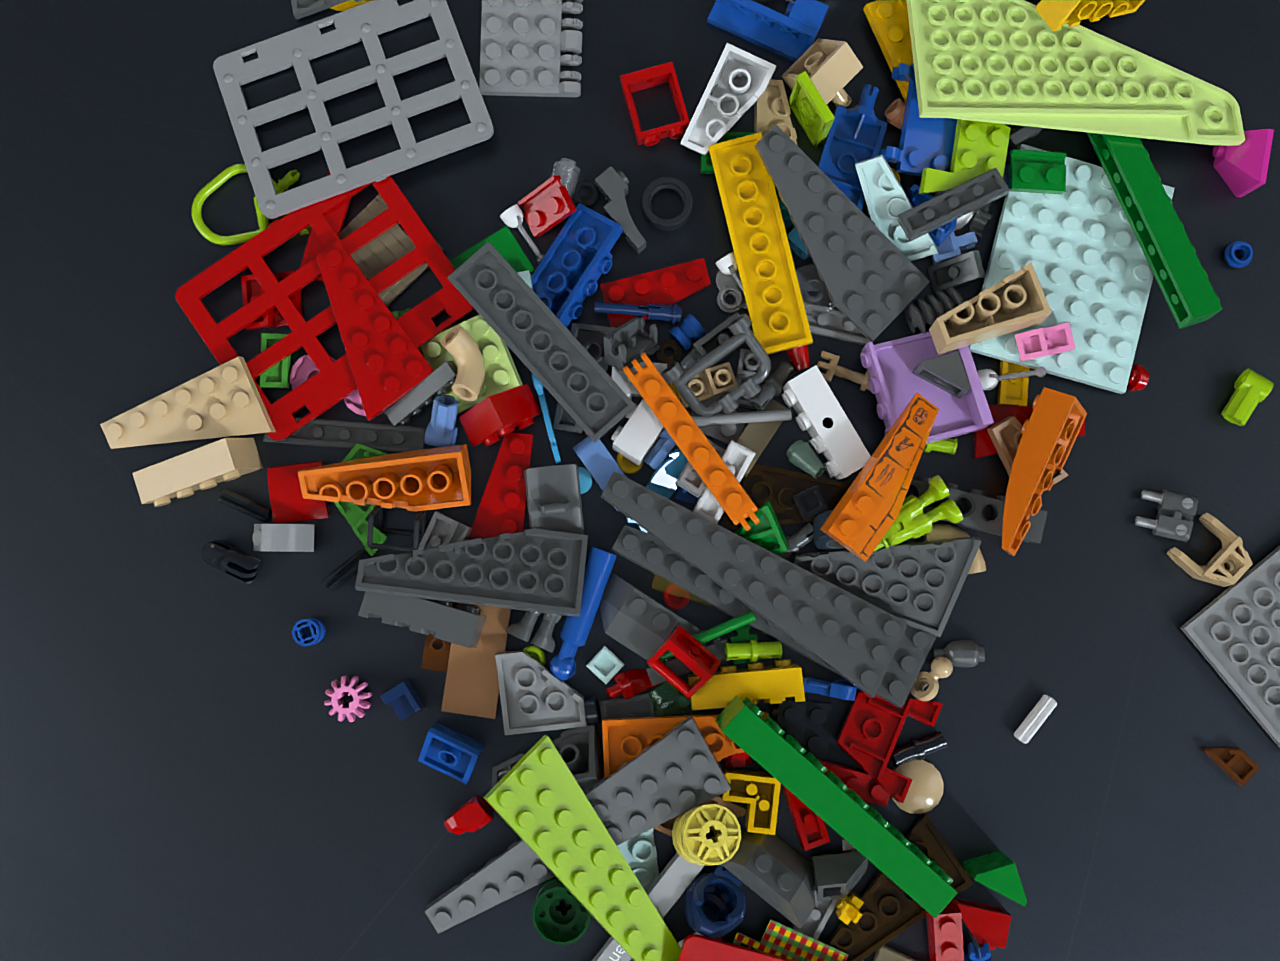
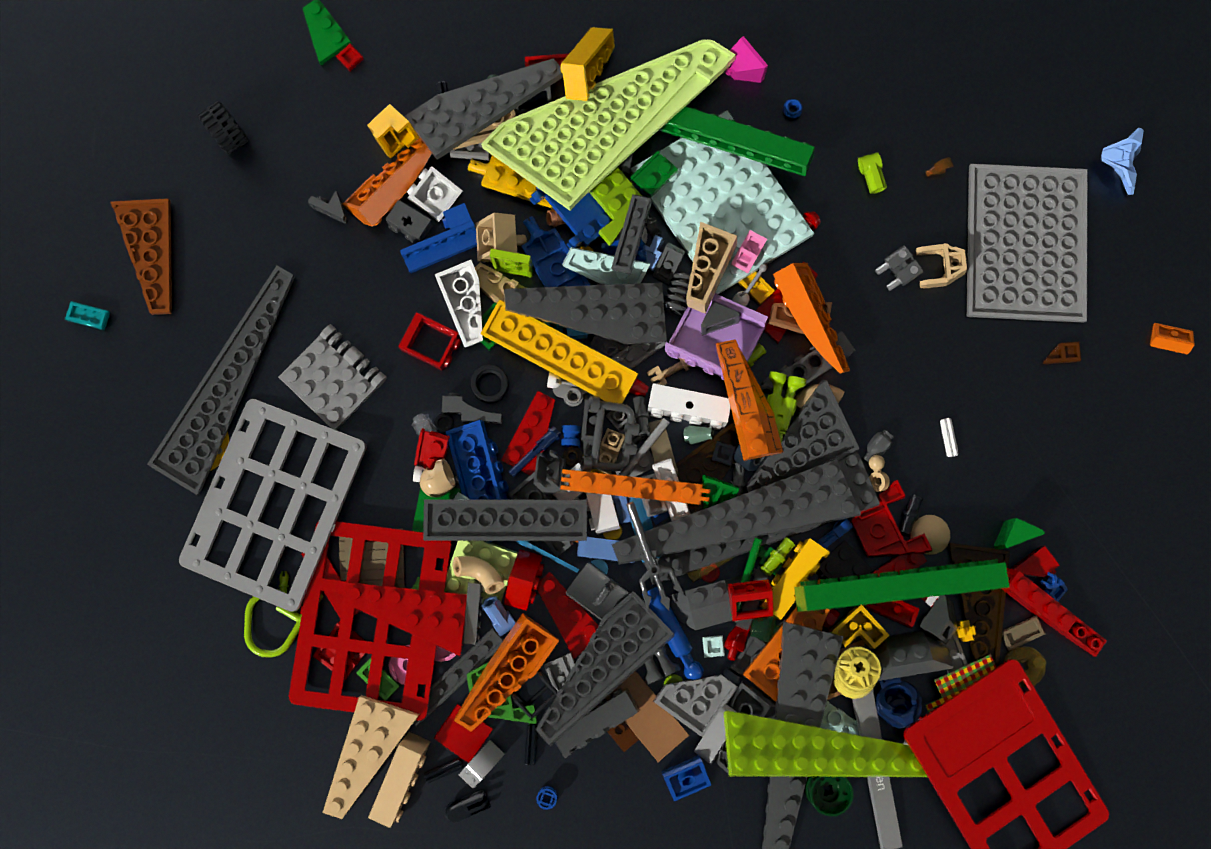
camera: 50 degrees left, 5 degrees down
bright pink gear [324,675,372,722] -> none
dark blue panel [380,679,425,720] -> none
red rock [444,795,494,835] -> none
none -> tan helmet [420,459,455,498]
none -> dark grey piece [626,502,685,610]
none -> light grey beam [694,704,737,764]

